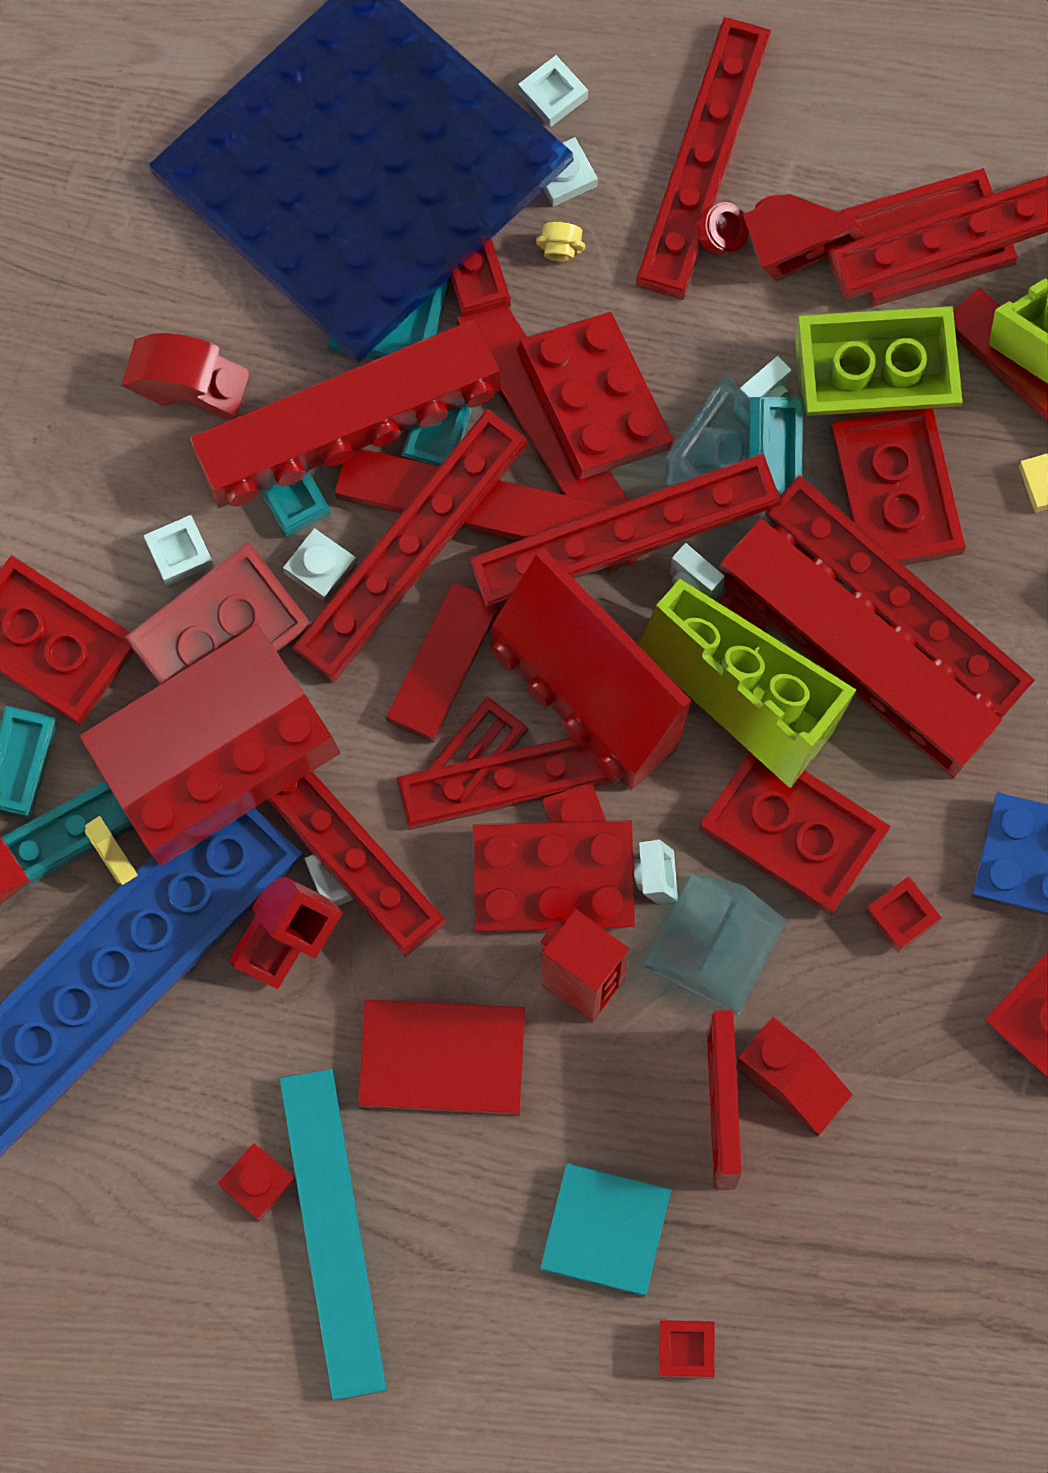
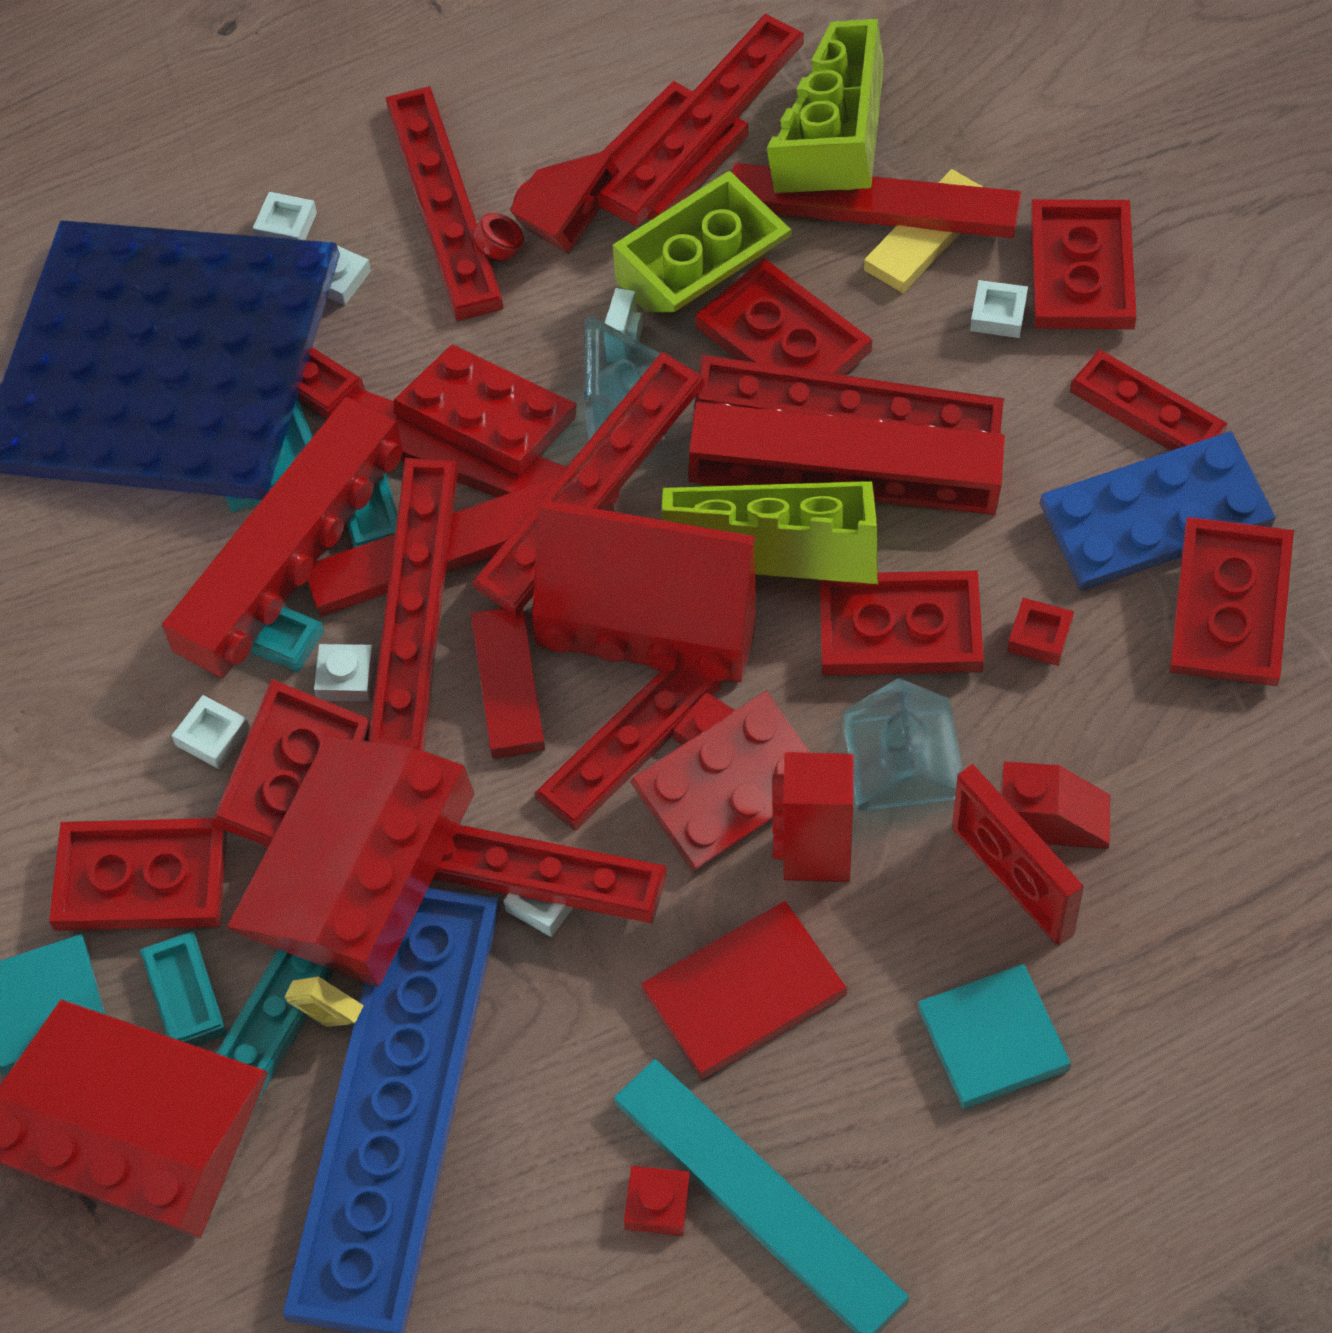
camera: 30 degrees left, 15 degrees down
red brick [121,333,250,420] -> none
red brick [229,877,343,989] -> none
red tile [427,696,528,804] -> none
light yellow plate [536,222,585,262] -> none
light aqua plate [634,840,678,904] -> none
red plate [659,1320,715,1379] -> none
light aqua plate [670,543,725,600] -> none
teal tile [749,397,803,496] -> none

